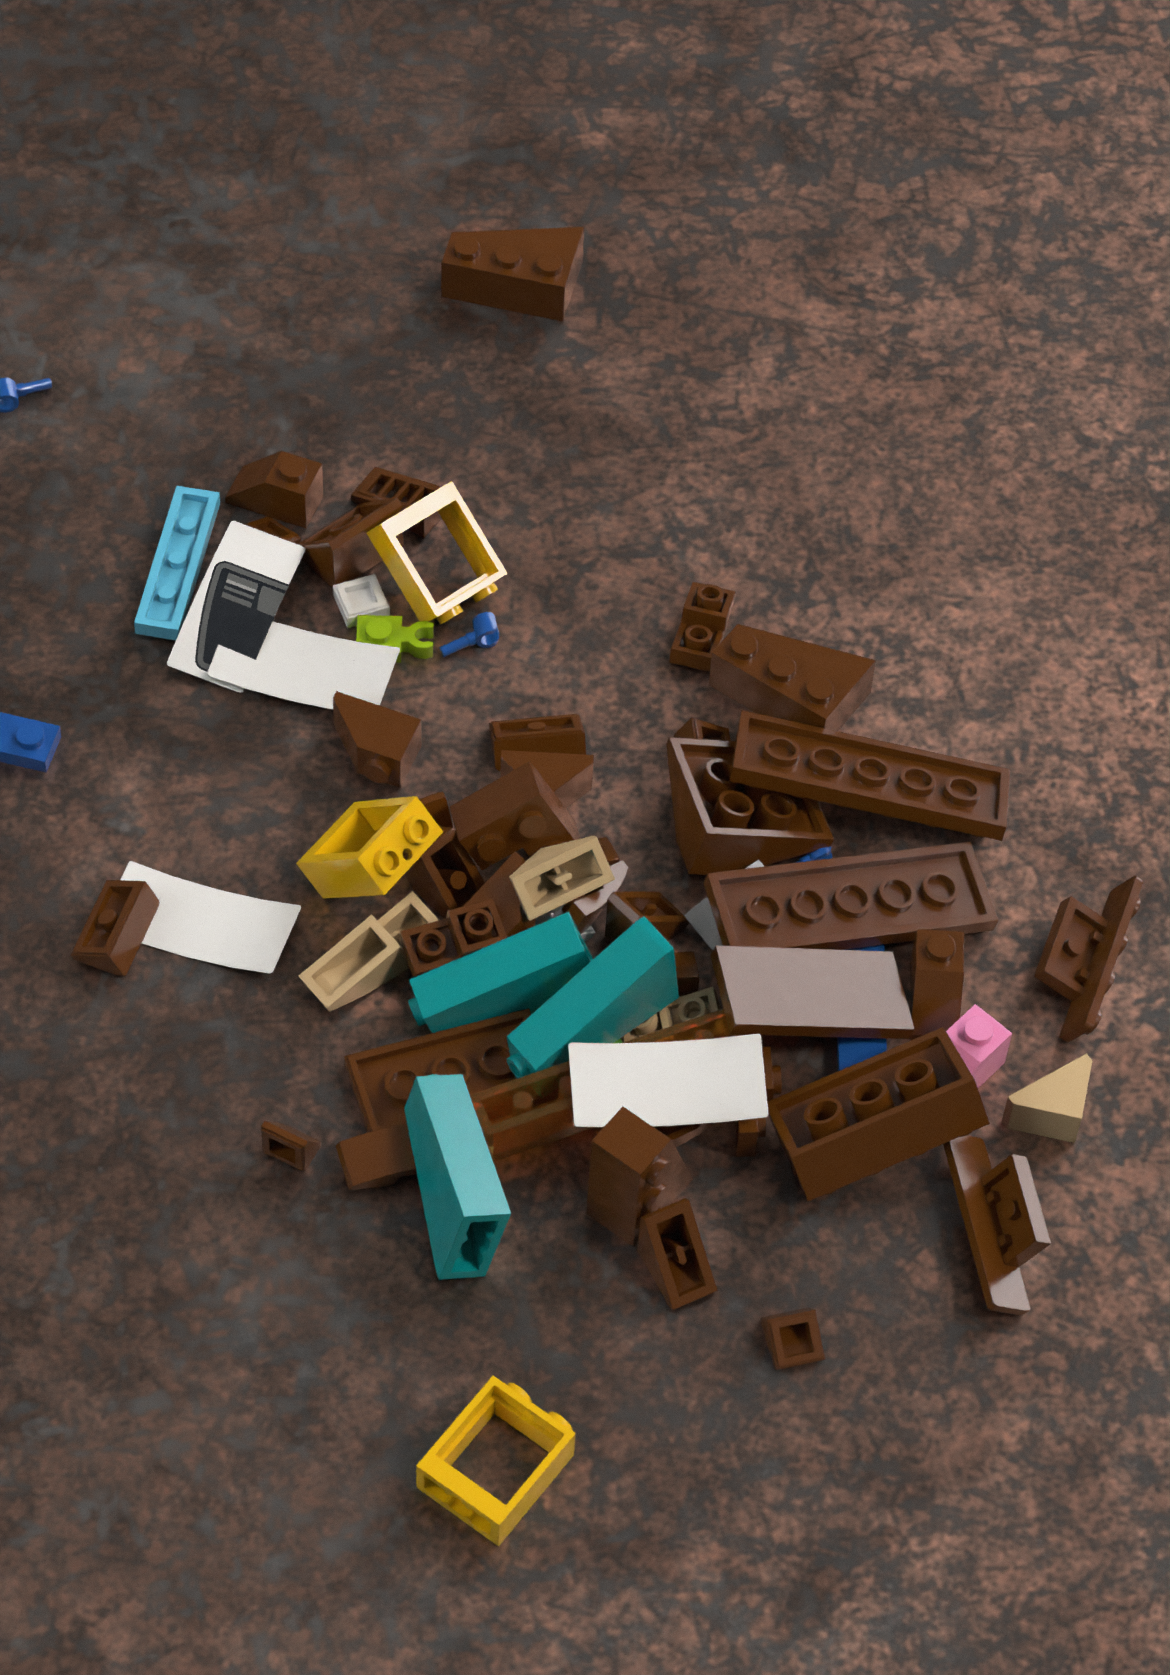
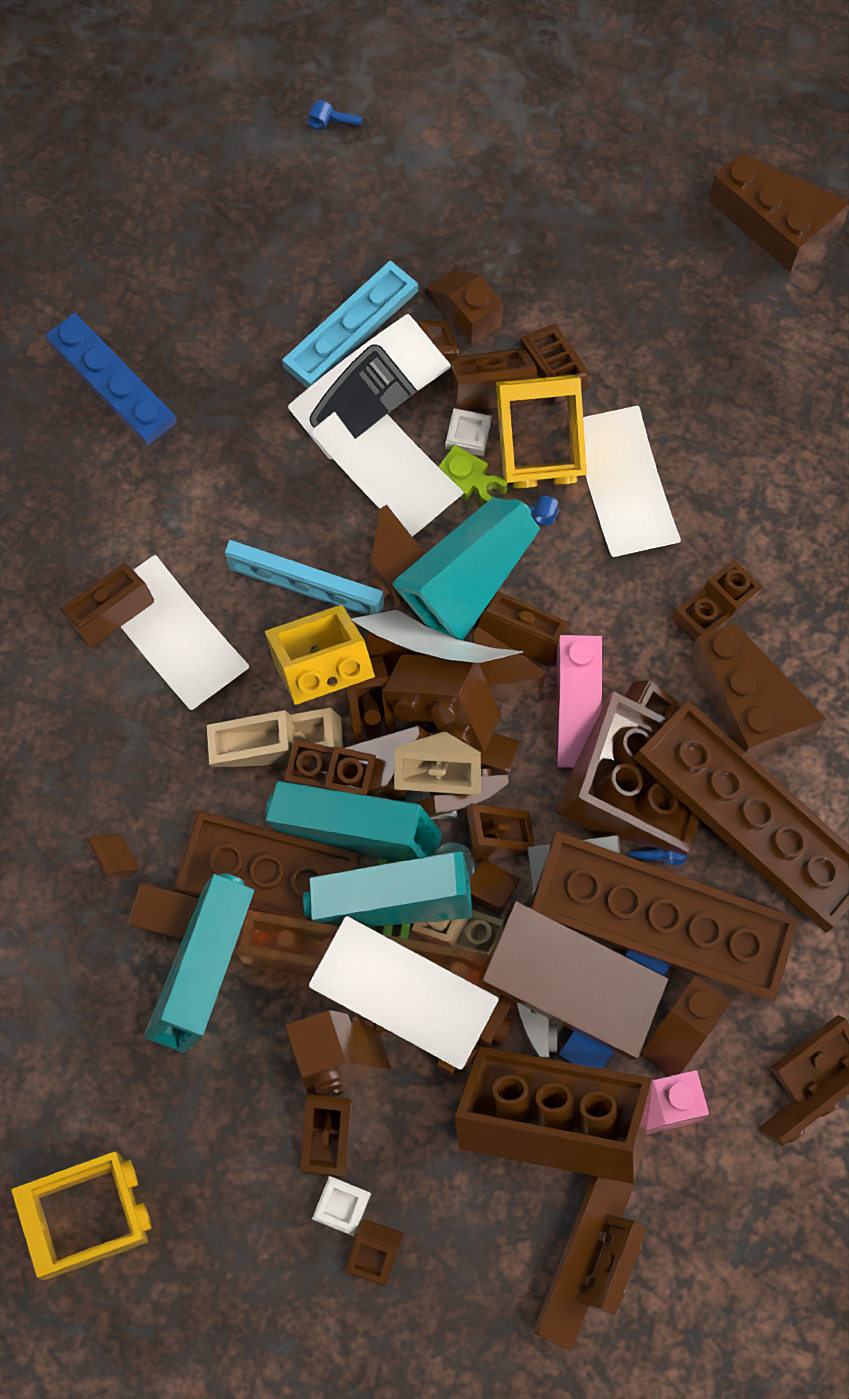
camera: 35 degrees right, 15 degrees up
tan slope [1002,1054,1092,1143] -> none
none -> medium azure tile [225,540,384,616]
none -> white tile [312,1176,371,1237]
none -> white sticker [351,610,523,663]
none -> teal slope [392,497,540,640]
none -> light grey slope [513,1000,557,1059]
none -> bright pink slope [557,635,602,770]
none -> white sticker [583,406,681,557]

